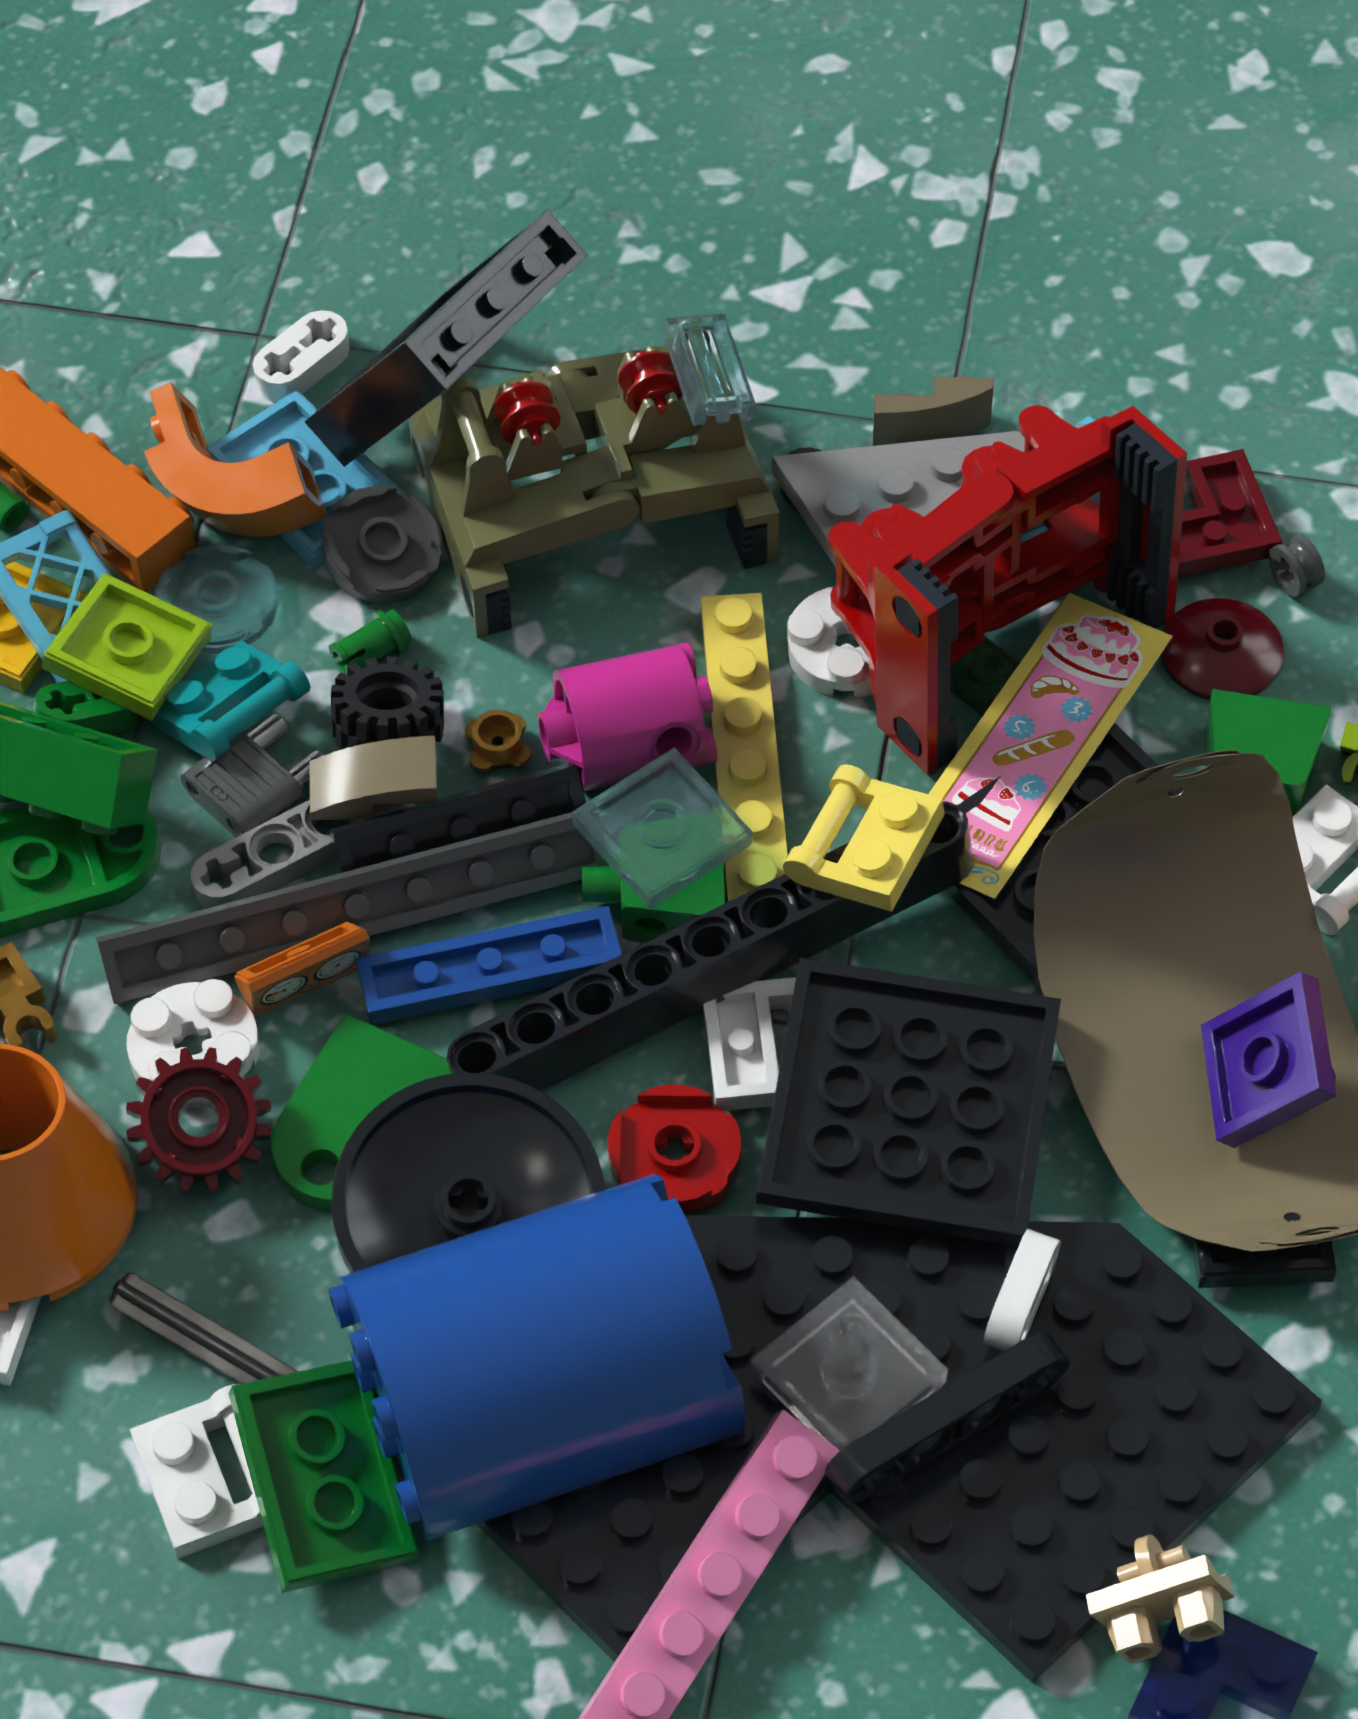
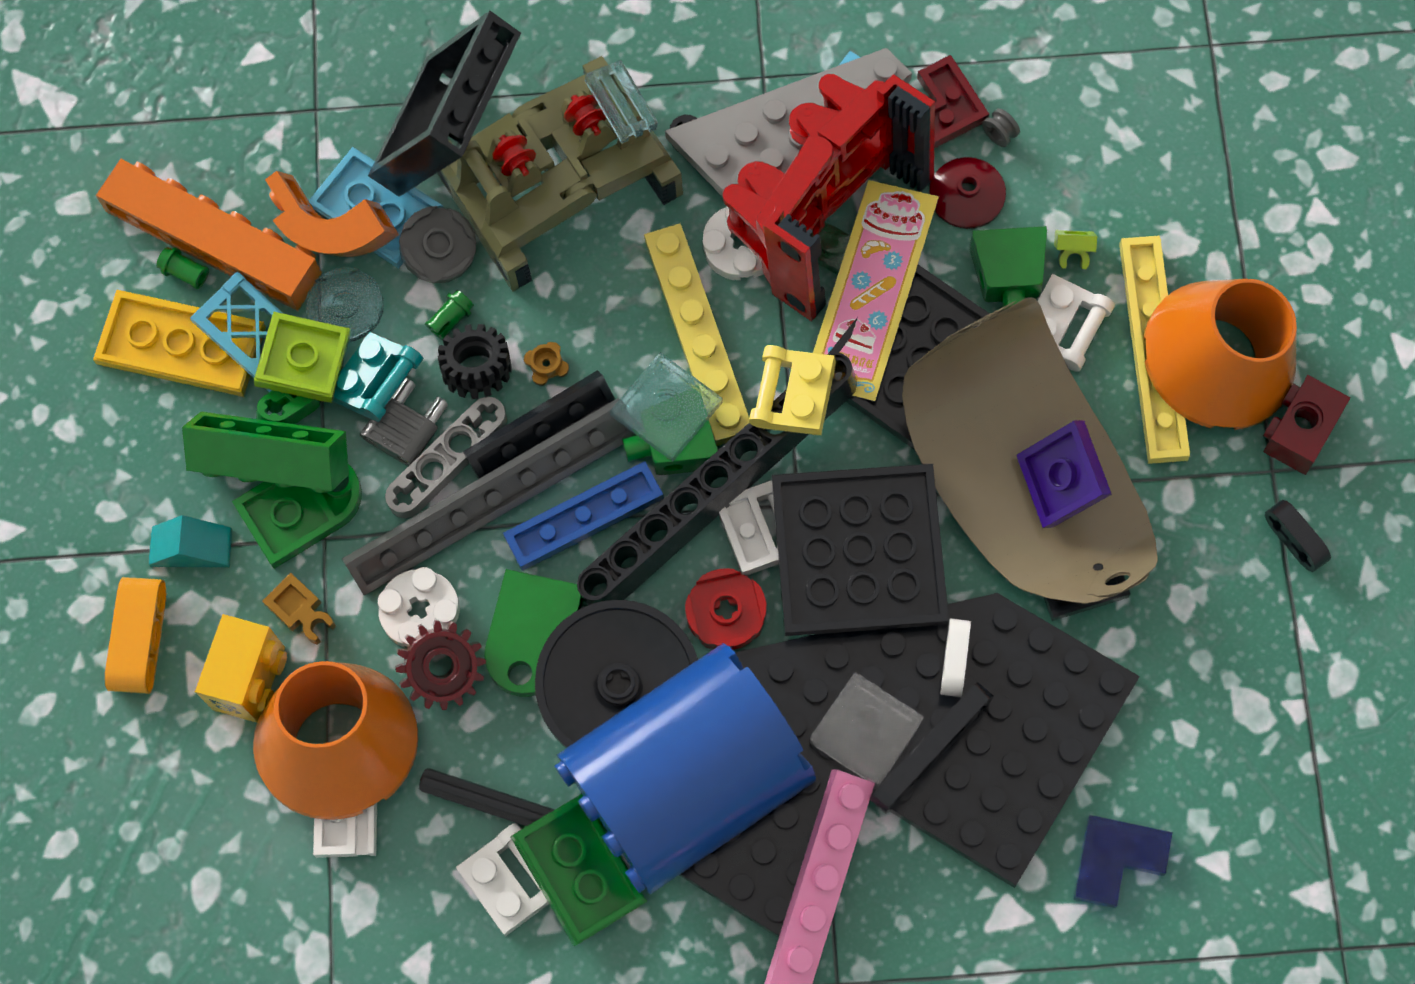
camera: 10 degrees left, 15 degrees up
orange slope [234,922,370,1017] -> none
white beam [253,310,350,402] -> none
dark tan slope [309,736,437,821] -> none
dark pink cylinder [538,642,718,792] -> none
dark tan slope [872,376,994,446] -> none
tan hips [1086,1534,1235,1664] -> none

